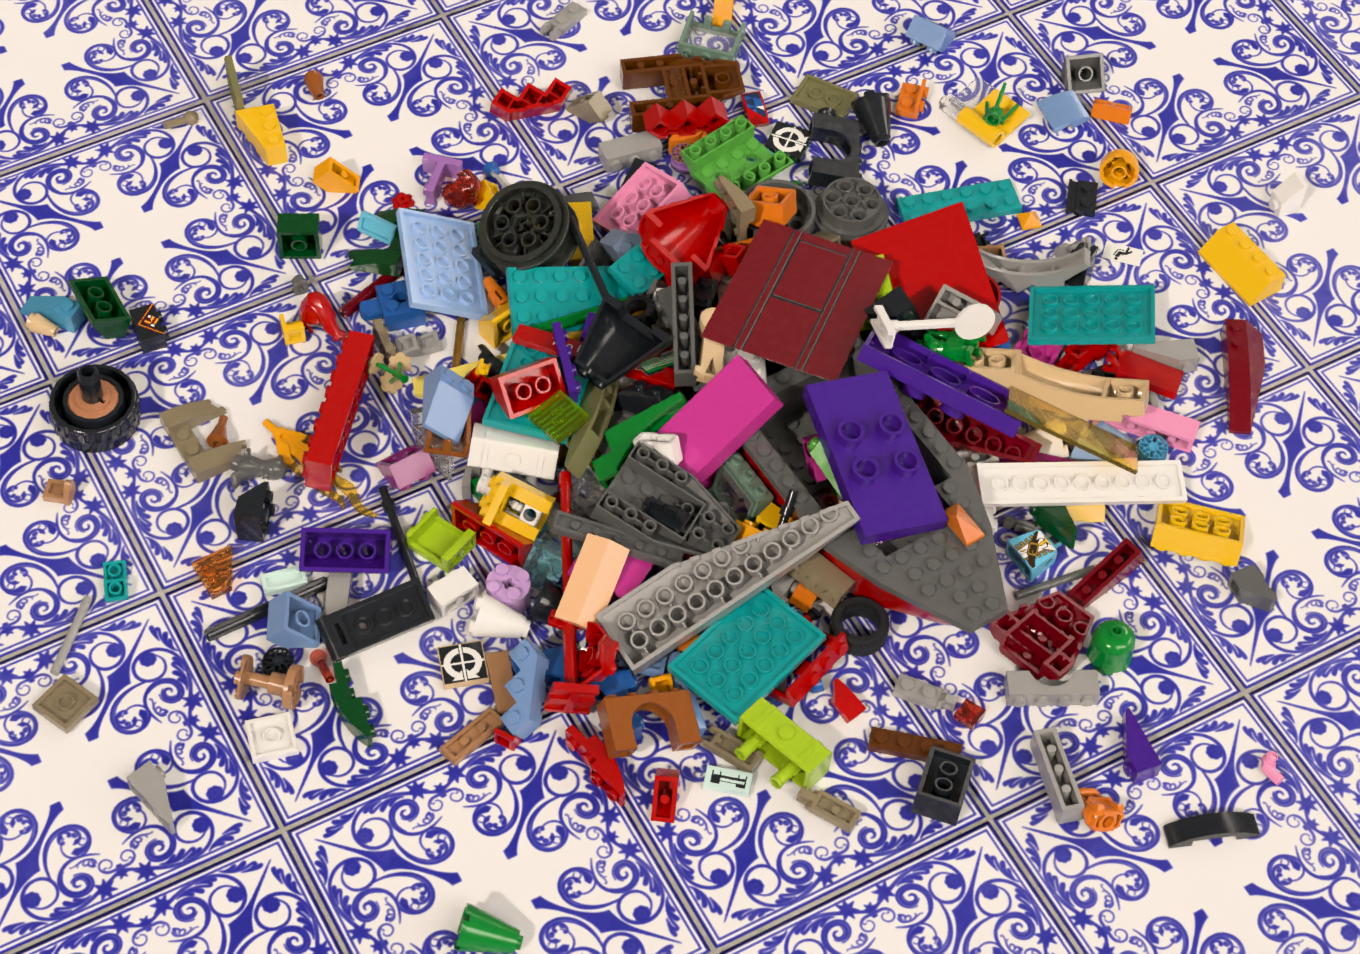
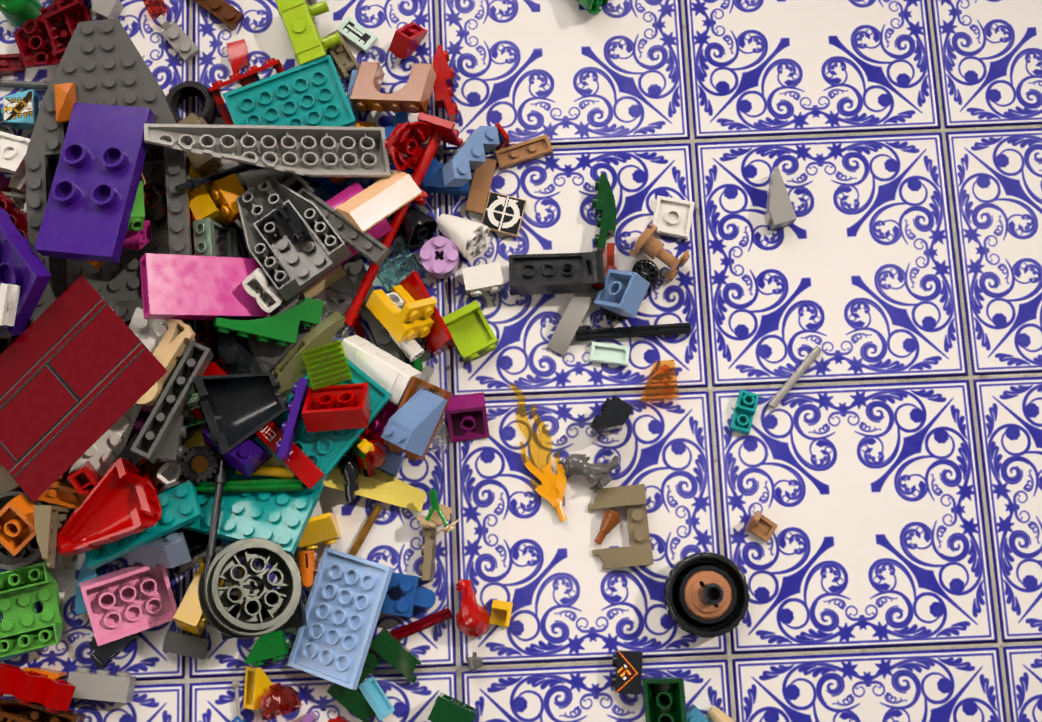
camera: 150 degrees left, 25 degrees up
dark tan plate [32,674,99,734] -> none
dark purple slope [299,527,393,574] -> none
red brick [302,330,374,492] -> none
black bar [378,486,425,593] -> none
light grey slope [395,330,443,357] -> none
medium lavender wheel [670,143,692,174] -> none

